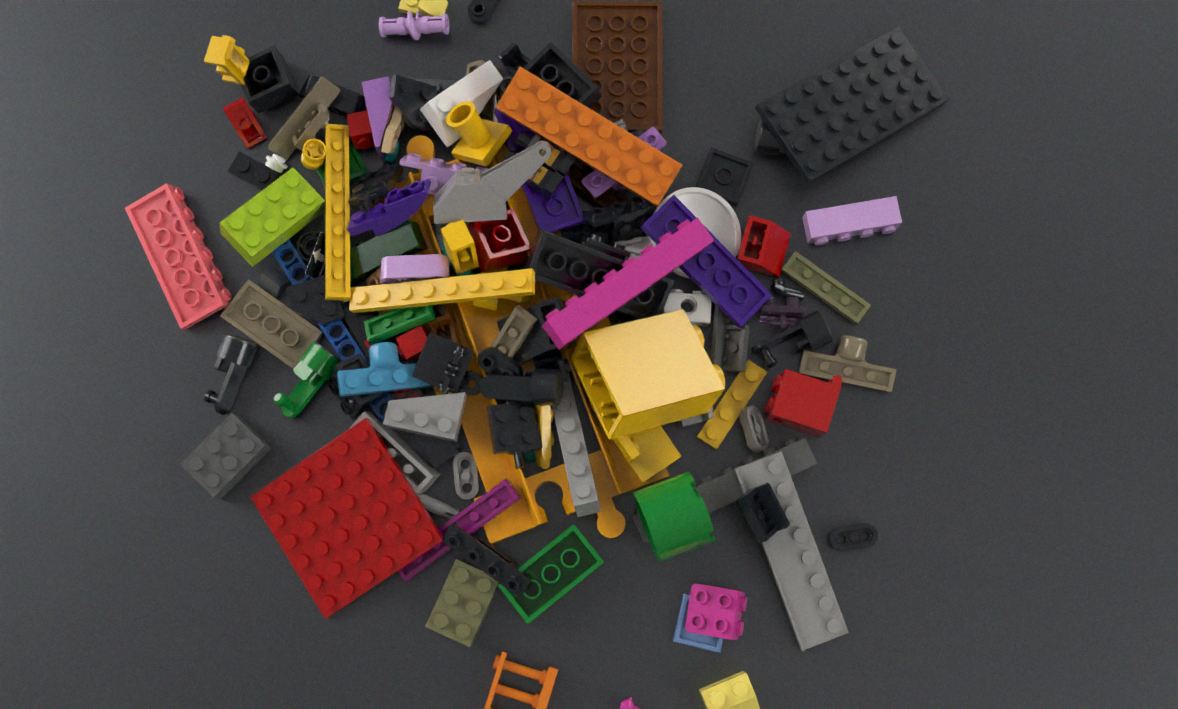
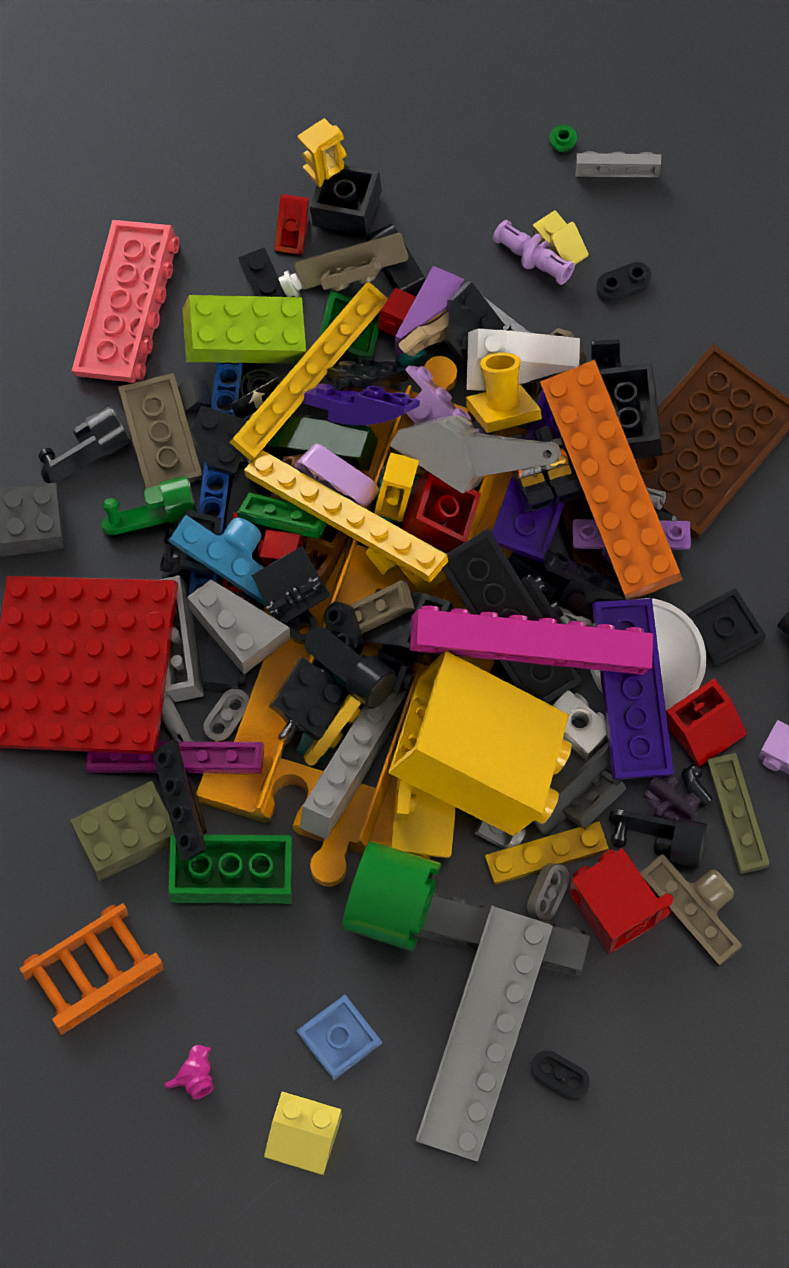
camera: 40 degrees right, 10 degrees down
yellow wheel [301,139,327,170] -> none
dark pink bracket [685,584,747,640] -> none
black bracket [737,483,790,544] -> none

